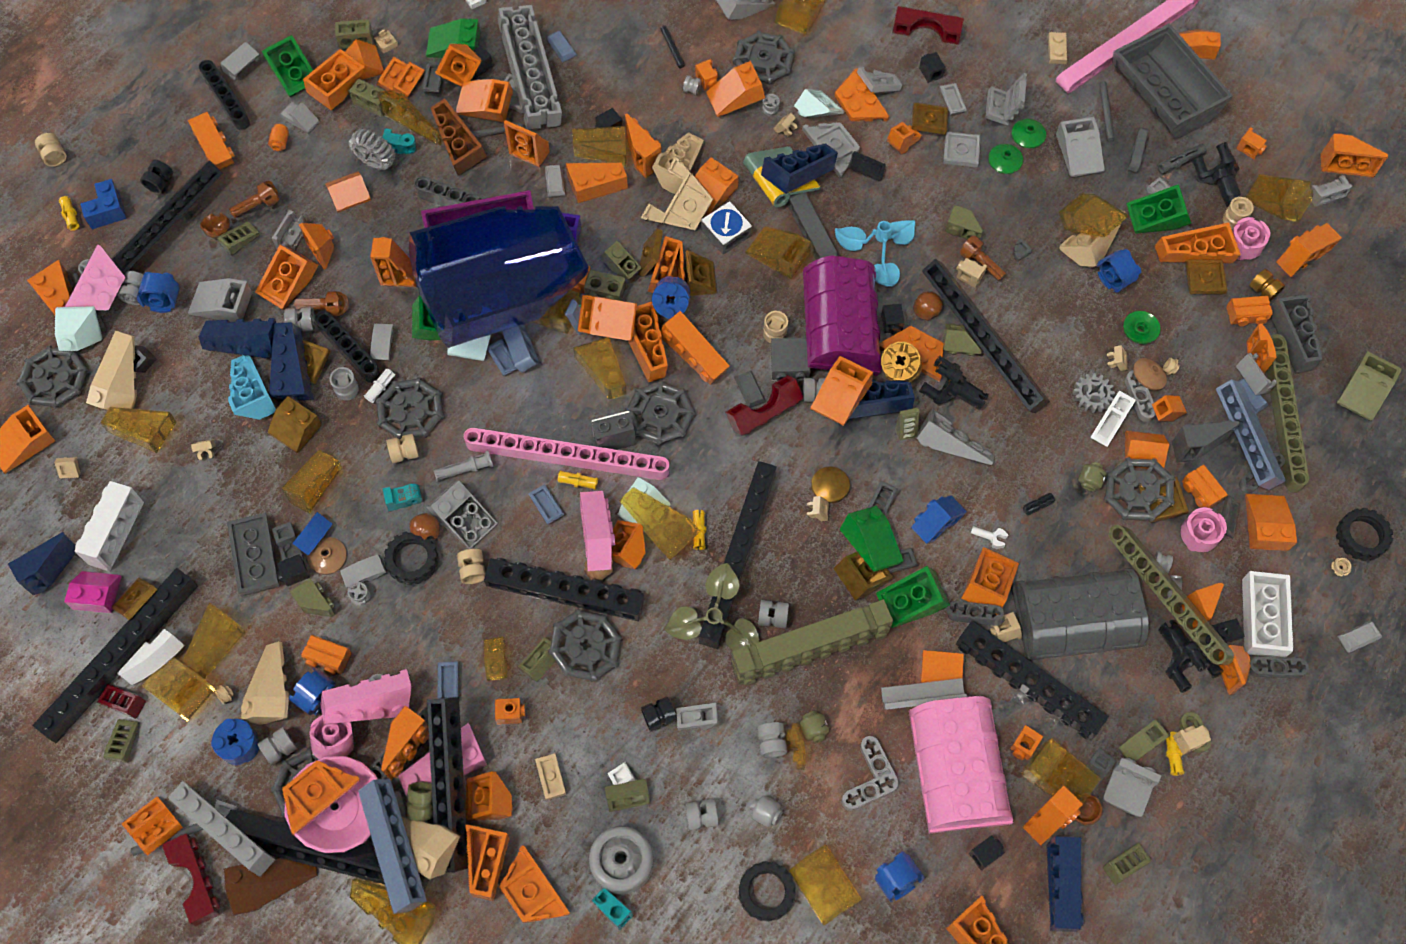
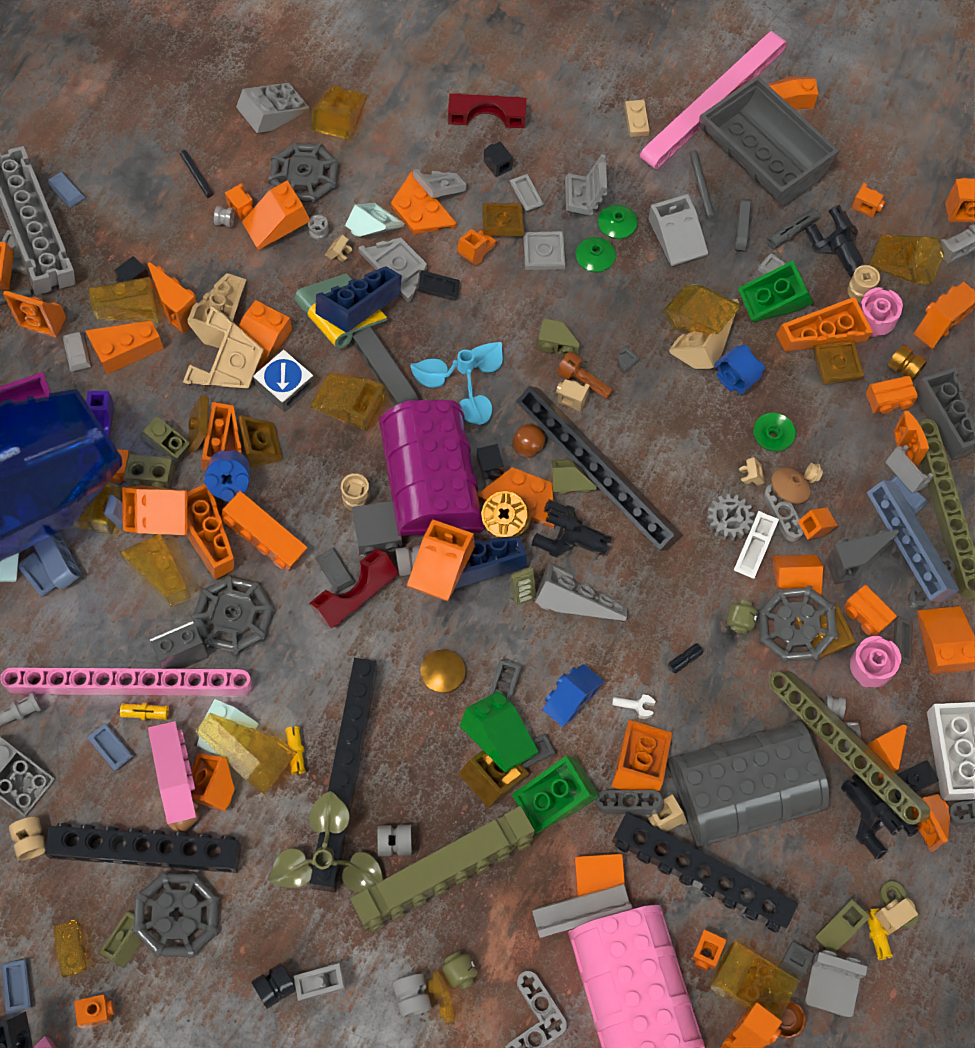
camera: 10 degrees left, 0 degrees up
tan tile [806,496,829,522] -> none

